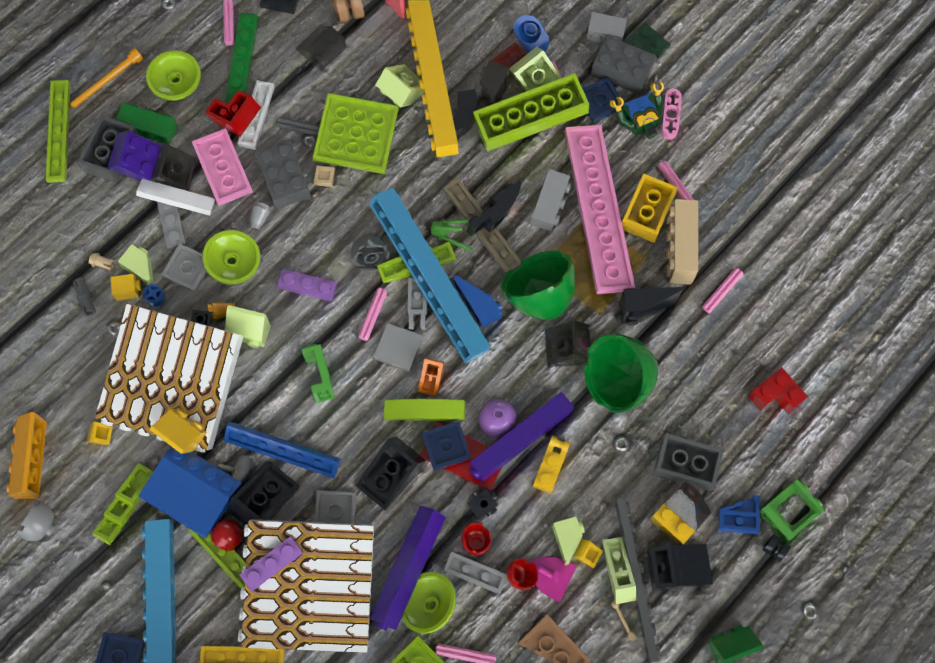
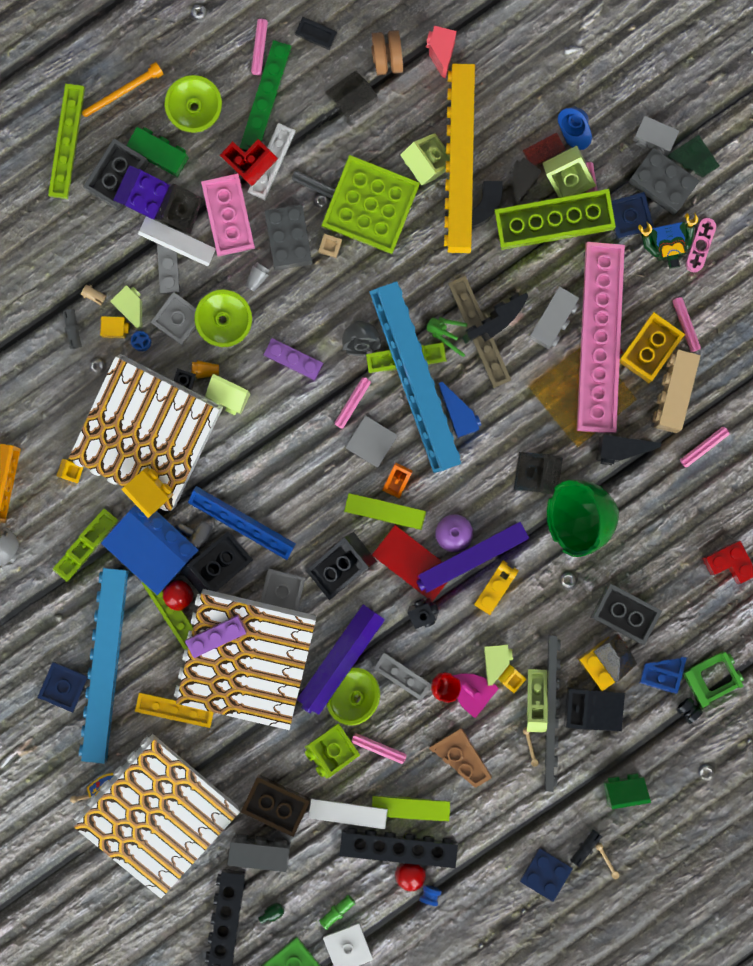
camera: 15 degrees right, 15 degrees up
bright green window [301,344,336,403] -> none
light grey hinge [408,277,427,329] -> none
dark blue plate [421,421,471,471] -> none
red hair [461,522,492,555] -> none
green piece [500,250,576,320] -> none

